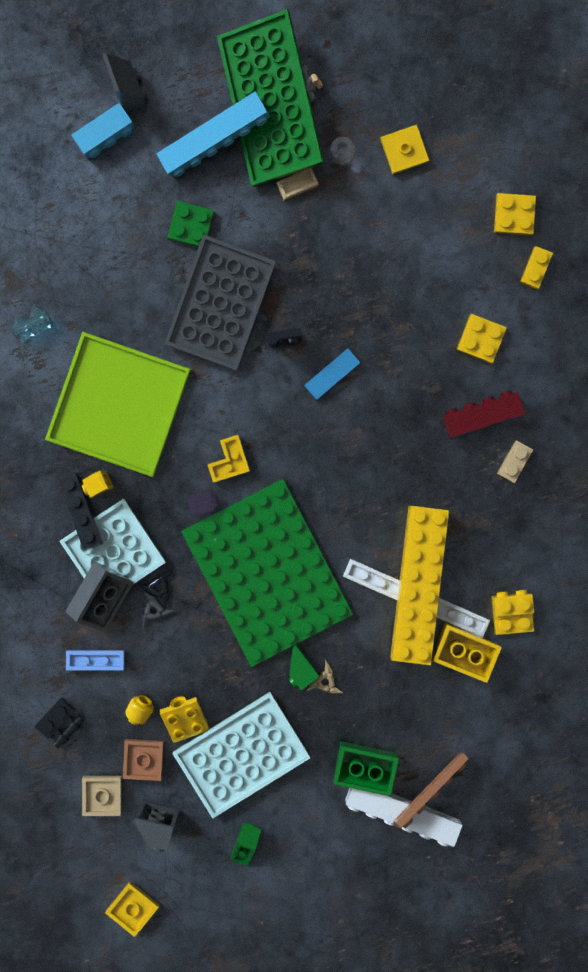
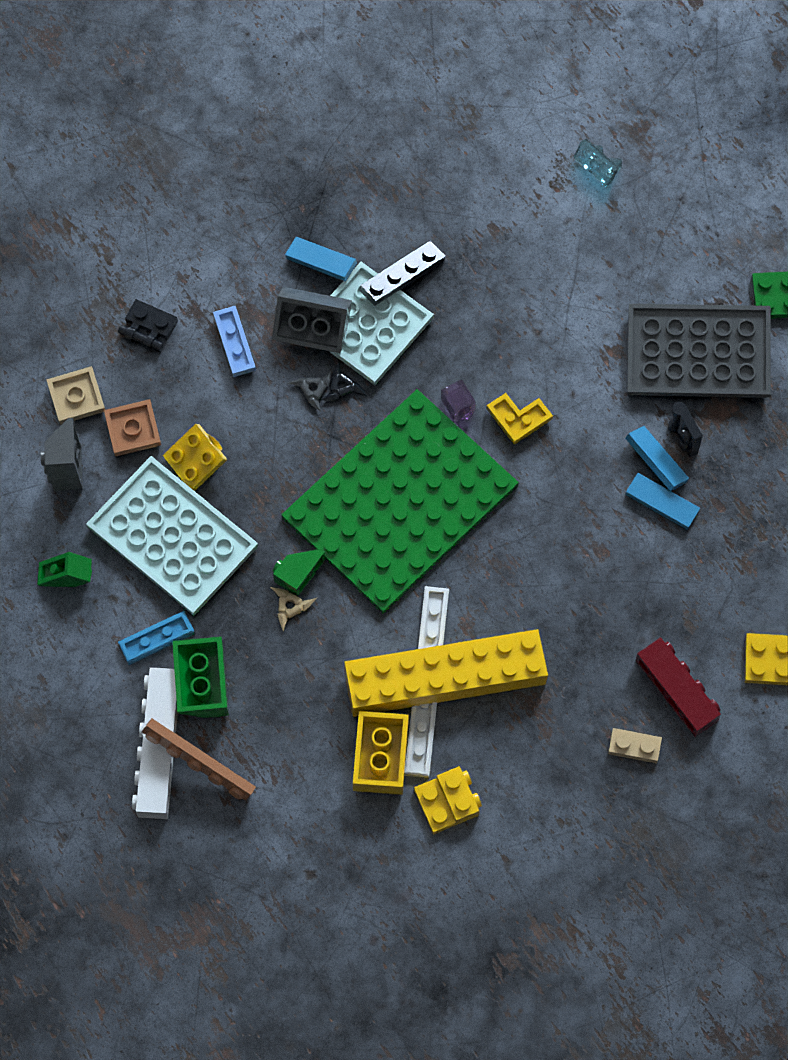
camera: 70 degrees right, 20 degrees down
lime tile [45,332,191,477] -> none
yellow slope [82,470,114,498] -> none
yellow head [125,695,154,725] -> none
none -> dark azure tile [118,611,195,665]
none -> dark azure tile [285,237,357,281]
none -> dark azure tile [625,426,689,491]

